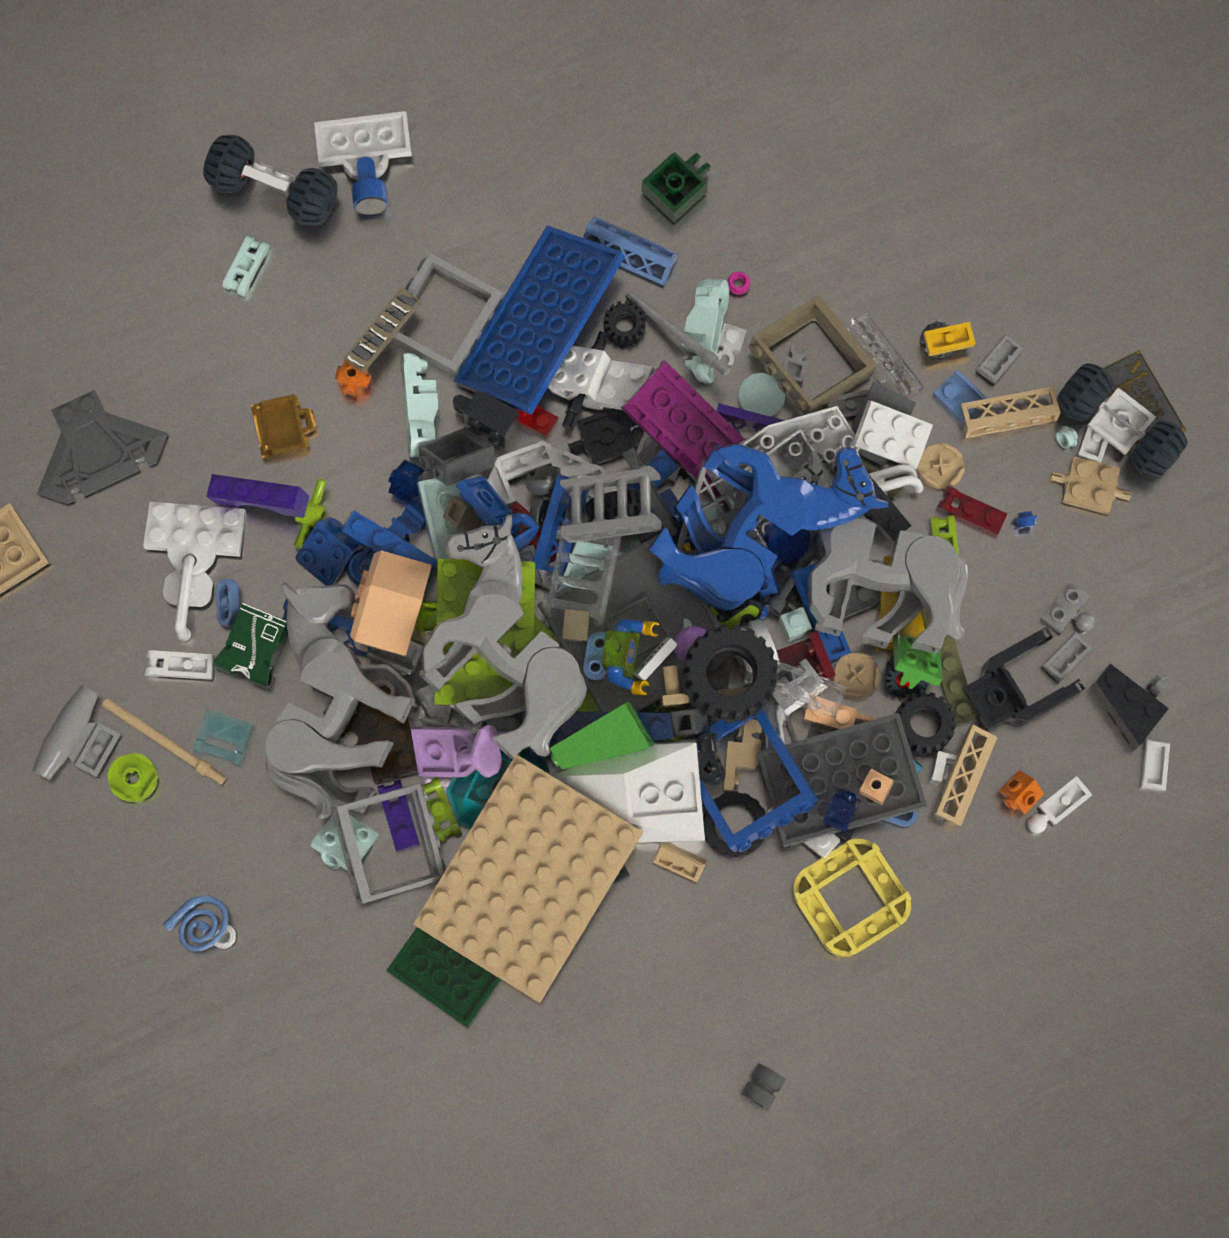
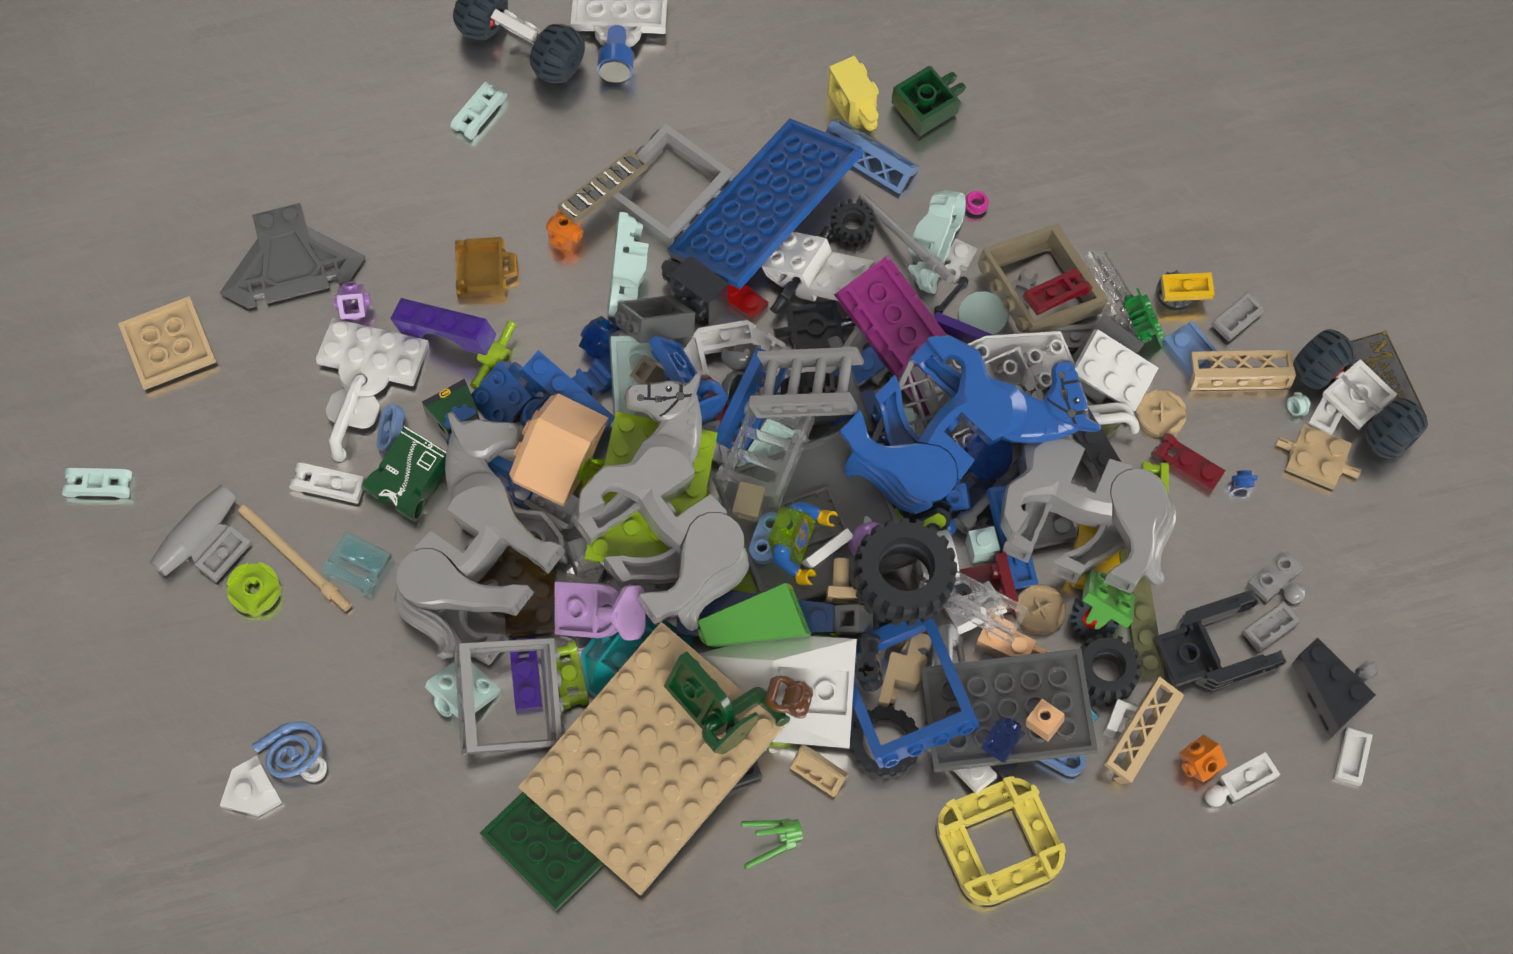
camera: 10 degrees right, 10 degrees down
none -> white plate [220,756,282,817]
none -> medium lavender brick [333,282,371,320]
none -> dark green torso [422,379,480,438]
none -> dark green plate [664,651,791,754]
none -> bright green plant [741,818,803,868]
none -> reddish brown piece [765,676,813,719]
none -> light yellow hinge [827,56,879,131]
none -> black hinge [934,276,969,314]
none -> dark red plate [1022,268,1093,316]
none -> green hinge [1123,288,1165,348]

